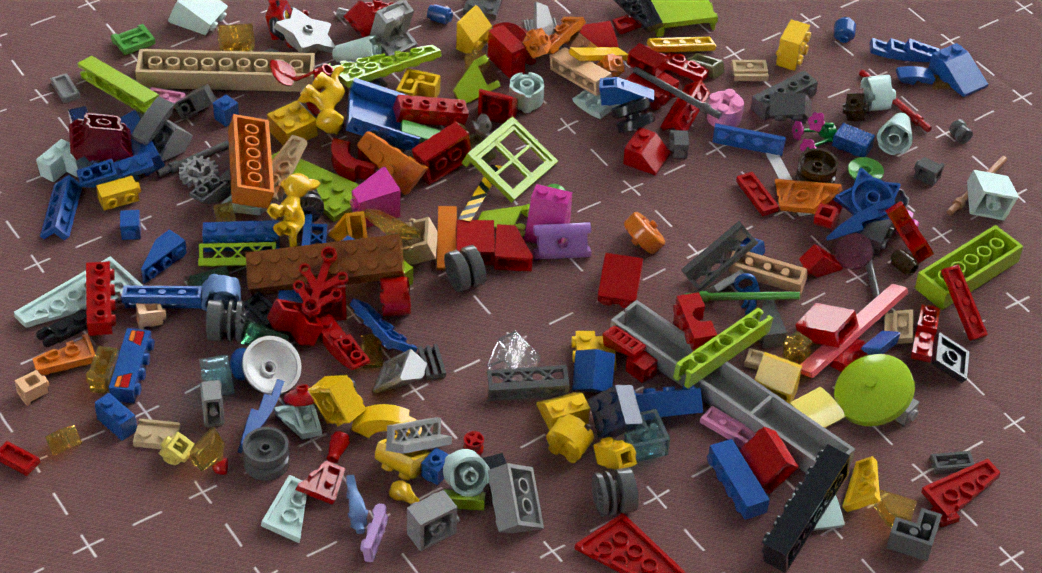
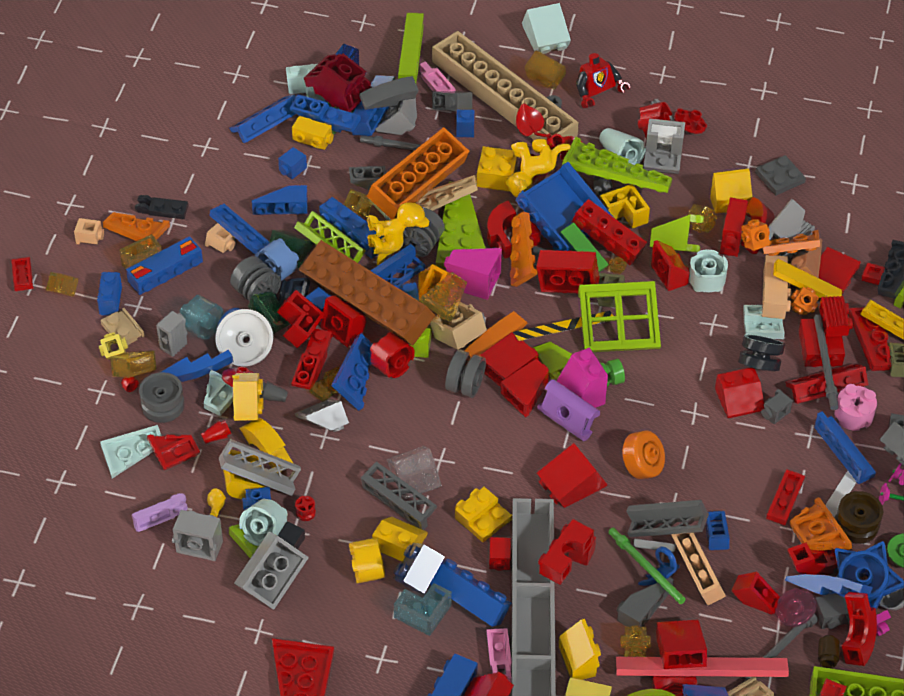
camera: 50 degrees right, 5 degrees up
light aqua wing [14,256,143,328] -> none
light grey tile [50,73,80,103] -> none
red brick [86,261,116,336] -> none
bright green plate [111,24,156,55] -> none
light grey gear [179,156,219,188] -> none
plate [274,8,335,53] -> none
red plant [293,246,349,317] -> none
medium blue animal [346,475,368,534] -> none
dark grey tile [418,344,446,380] -> none
blue brick [427,4,453,24] -> none
light grey hinge [471,114,492,138] -> none
blue slope [572,349,615,393] -> none
dark grey wheel [592,467,639,517] -> none
yellow brick [593,437,637,470] -> none
blue slope [599,77,654,106] -> none
red slope [602,325,647,358] -> none
lime piece [673,308,773,388] -> none
tan tile [744,348,764,370] -> none

